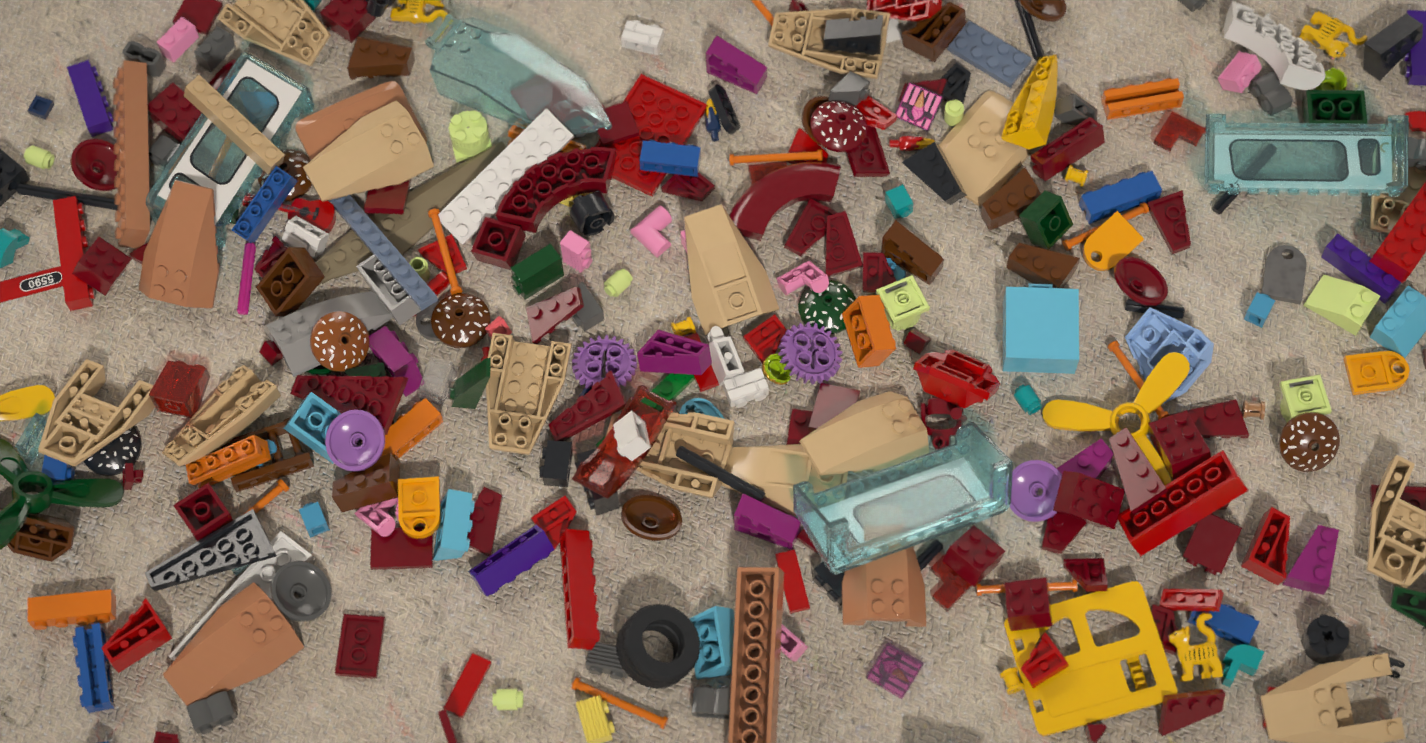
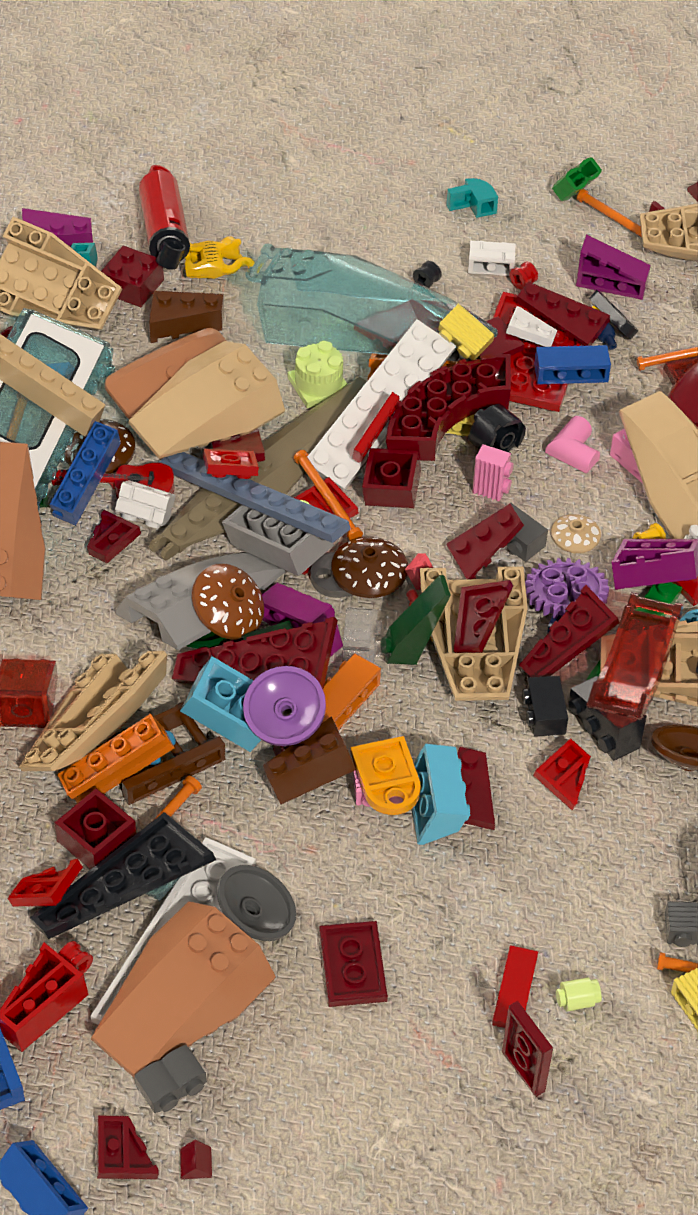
camera: 15 degrees left, 15 degrees down
dark pink axle [237,243,256,315] -> none
reddish brown brick [256,247,325,317] -> none
dark red slope [259,340,283,366] -> none
dark azure brick [299,502,329,538] -> none
bright pink brick [354,498,398,537] -> none
dark red tile [370,527,434,570] -> none
dark purple brick [468,525,555,597] -> none
dark green brick [510,243,564,300] -> none
red brick [560,528,600,650] -> none
yellowish green brick [604,269,633,297] -> none
white brick [613,411,651,461] -> none
dark red wing [661,173,715,202] -> none
none -> red wing [8,859,83,907]
none -> red wheel [58,941,93,974]
none -> red plate [203,449,259,479]
none -> red tile [352,392,400,463]
none -> black wheel [413,260,442,289]
none -> light yellow brick [438,303,494,361]
none -> dark red wing [454,580,514,653]
none -> white wing [506,306,557,347]
none -> red wheel [510,261,538,290]
none -> dark red wing [517,281,610,346]
none -> tan dish [551,514,601,553]

